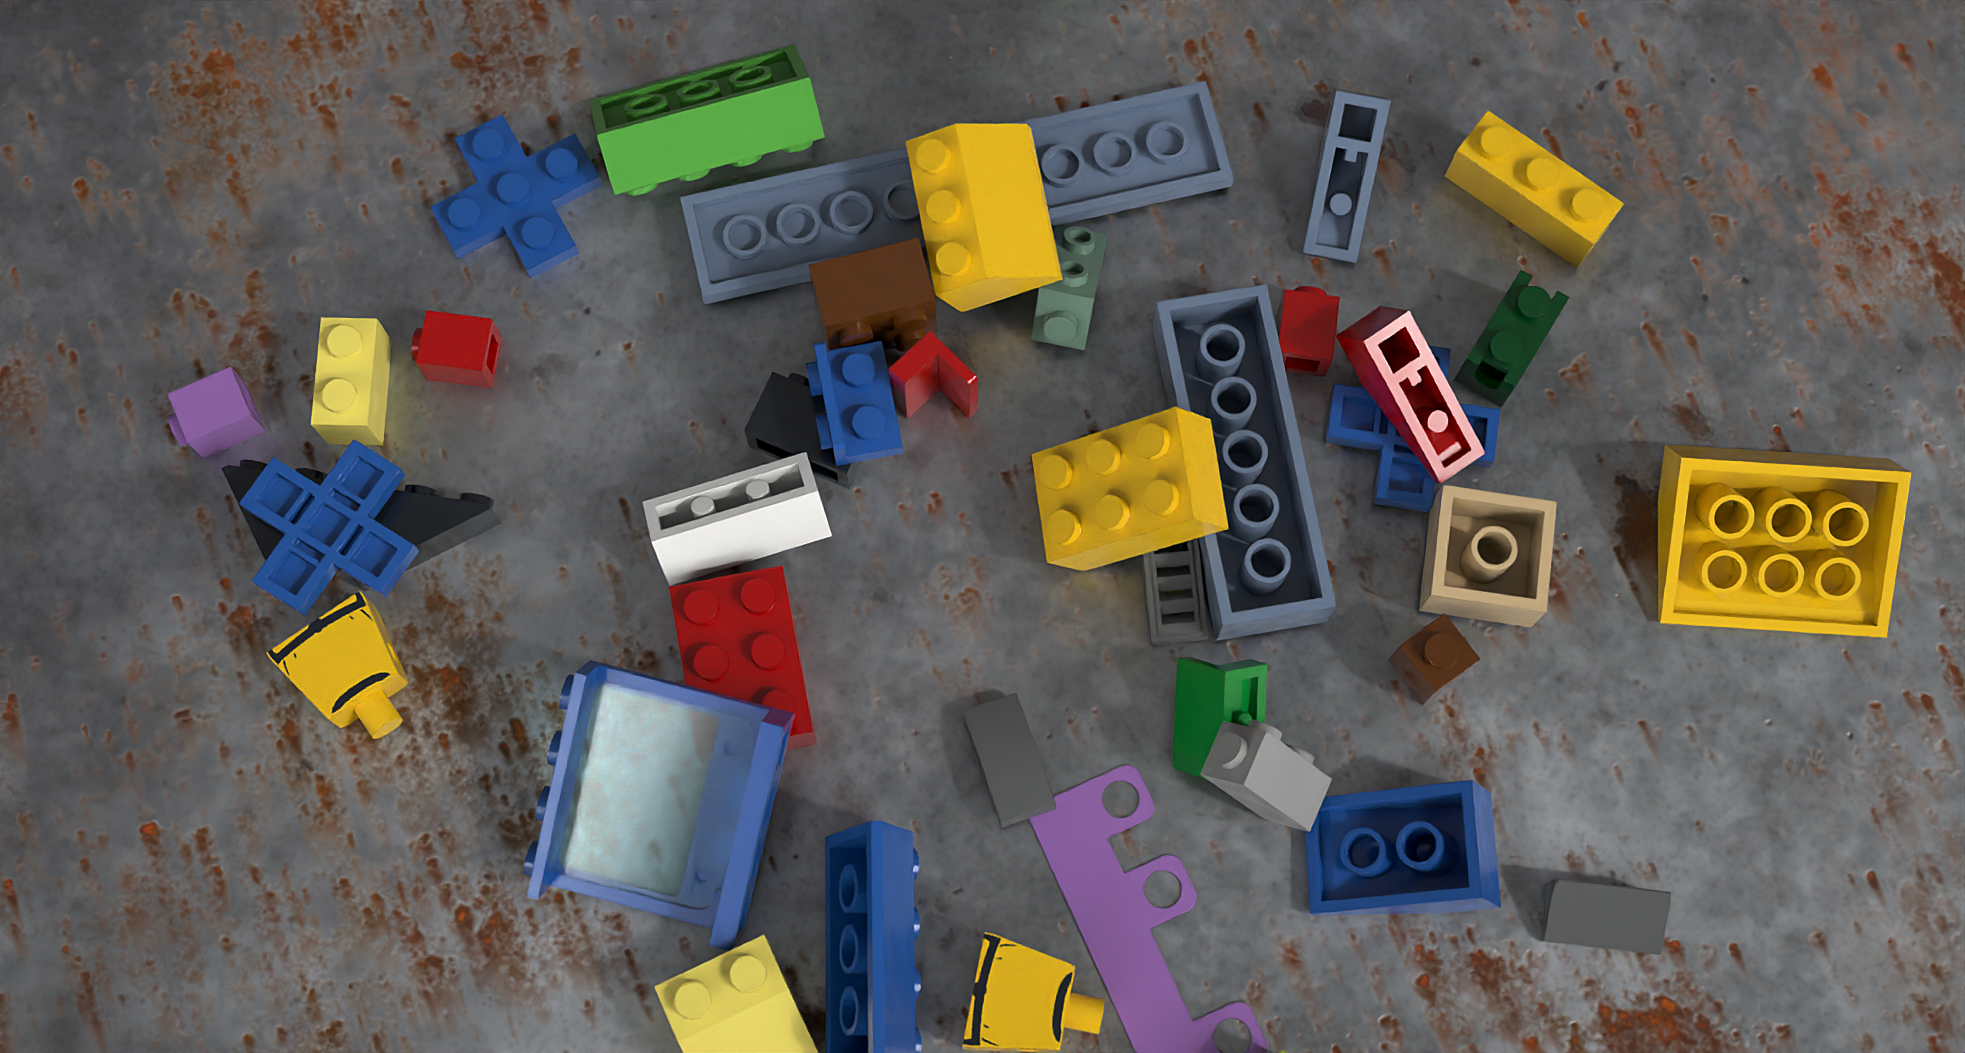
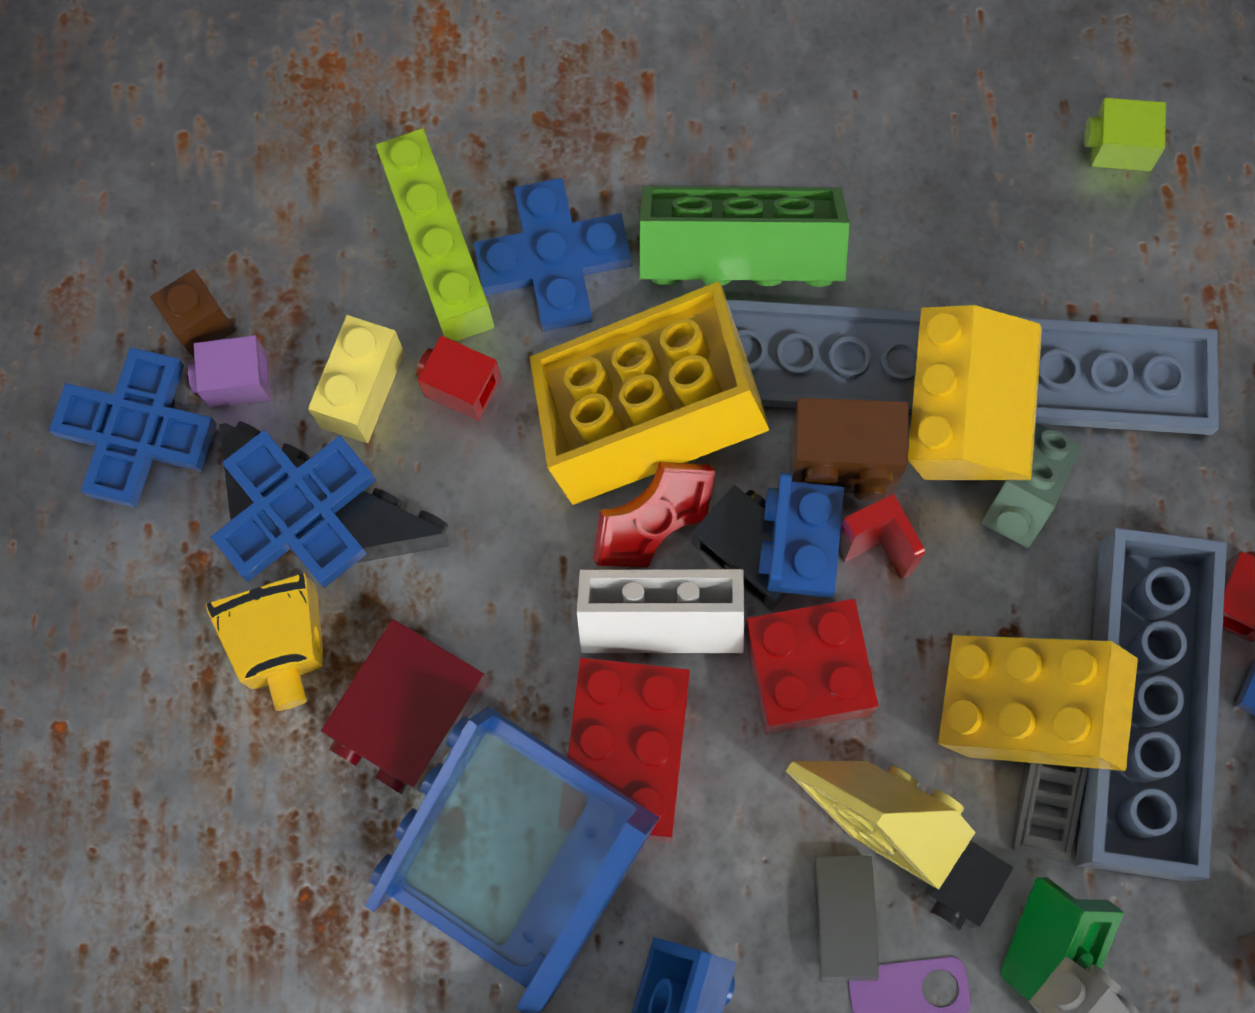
camera: 25 degrees right, 0 degrees up
none -> blue plate [48,347,217,508]
none -> reddish brown brick [150,269,236,358]
none -> dark red brick [321,618,490,795]
none -> lime brick [375,128,495,342]
none -> yellow slope [530,281,770,505]
none -> red tile [593,462,715,568]
none -> red brick [744,598,879,735]
none -> light yellow slope [786,761,976,890]
none -> black brick [922,840,1014,931]

